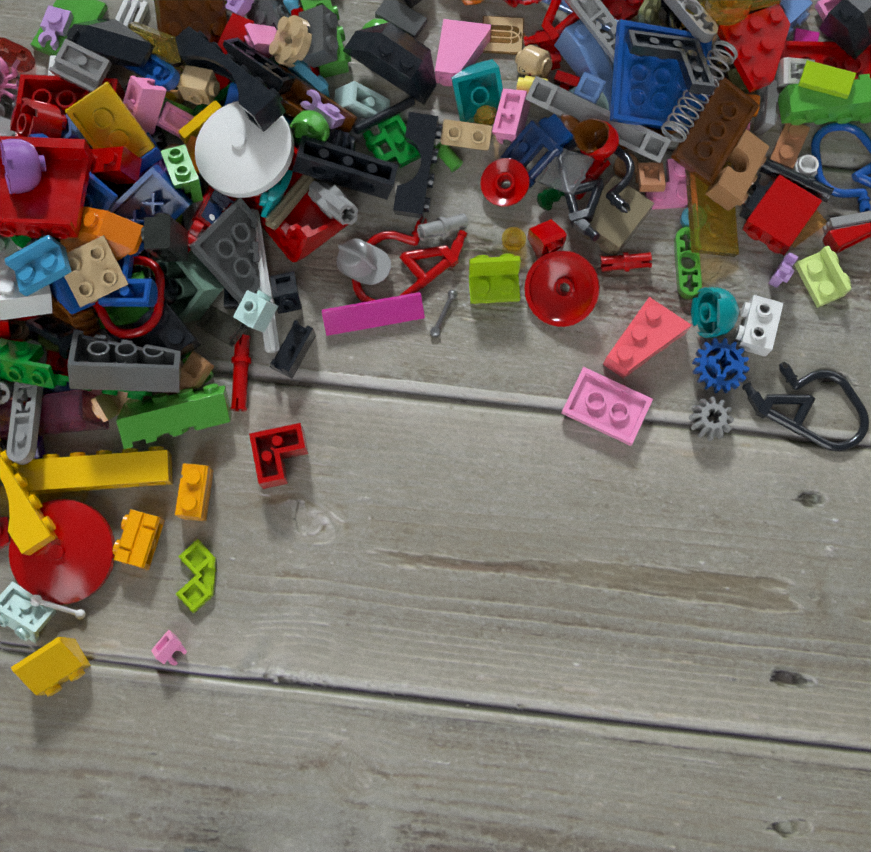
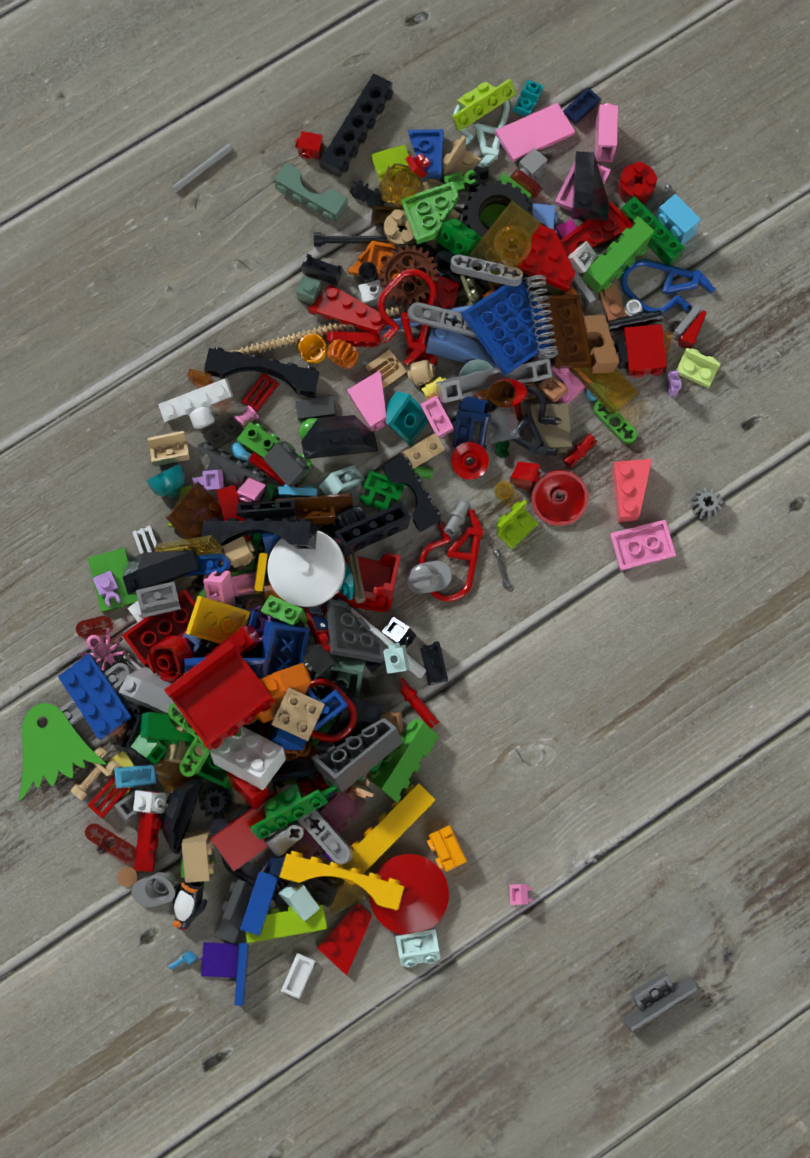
camera: 40 degrees left, 0 degrees up
medium lavender cylinder [0,139,46,194] -> none
dark azure bracket [4,235,72,297] -> none
yellow slope [11,637,91,697] -> none
white hinge [30,595,86,620] -> none
light orange brick [175,463,214,521] -> none
lime tile [176,539,216,614] -> none
red brick [249,423,309,489] -> none
tan plate [269,15,312,68] -> none
bright green hair [289,110,330,142] -> none
lavender plate [301,90,346,129] -> none
light grey piece [308,180,359,225] -> none
dark pink tile [321,292,425,336] -> none
black bar [353,96,415,135] -> none
clear yellow plate [473,105,497,126] -> none
red tile [554,70,580,91] -> none
medium blue tile [574,71,607,104] -> none
black plate [625,30,716,95] -> none
teal cylinder [691,287,739,338] -> none
blue gear [692,338,750,393] -> none
white brick [735,295,783,357] -> none
black piece [742,362,869,451] -> none
lime tile [798,60,856,99] -> none

